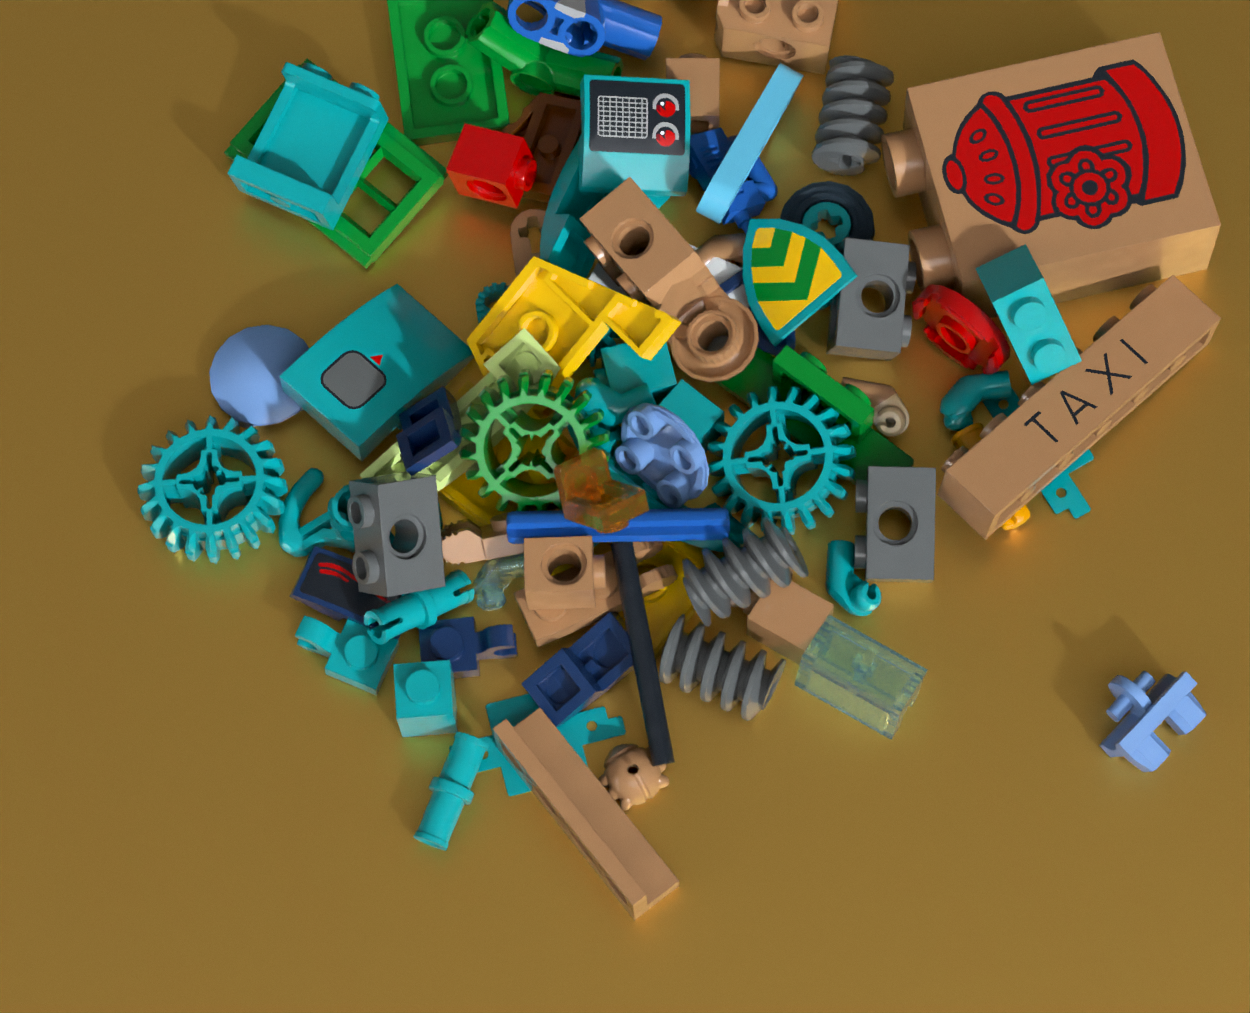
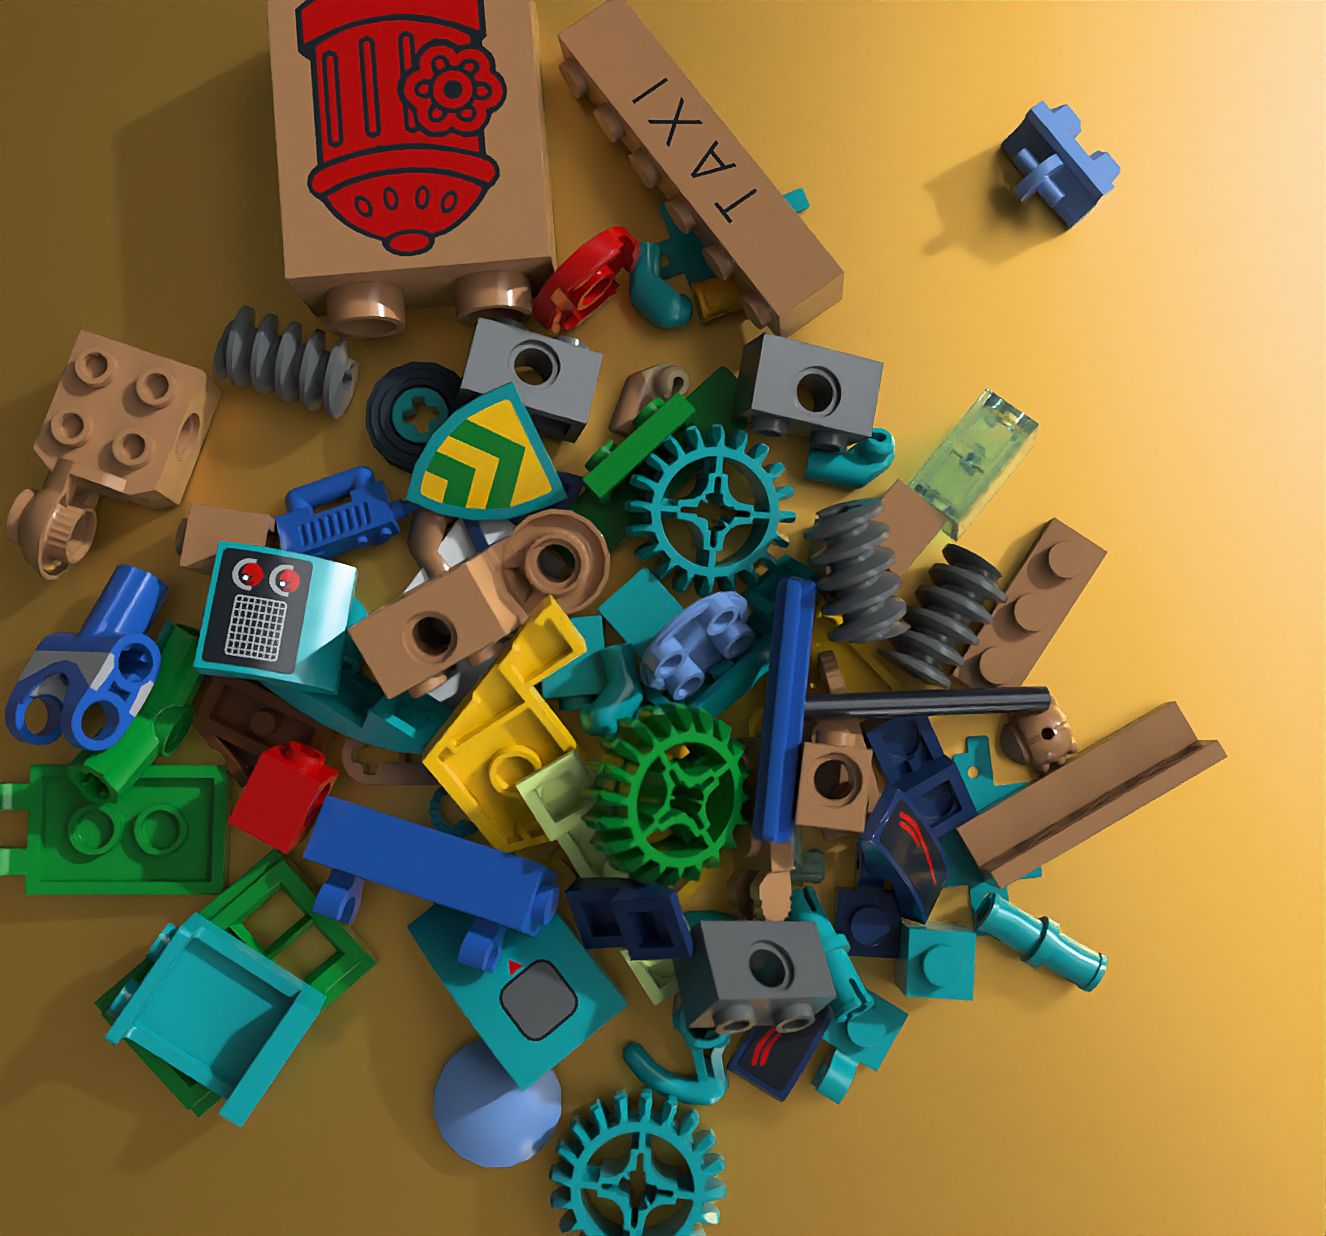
camera: 85 degrees left, 15 degrees up
clear orange bracket [554,448,649,534] -> none
medium azure beam [696,62,804,224] -> none
brick [975,244,1082,385] -> none
none -> blue brick [302,795,560,973]
none -> slope [859,785,950,925]
none -> medium nougat plate [947,517,1108,689]

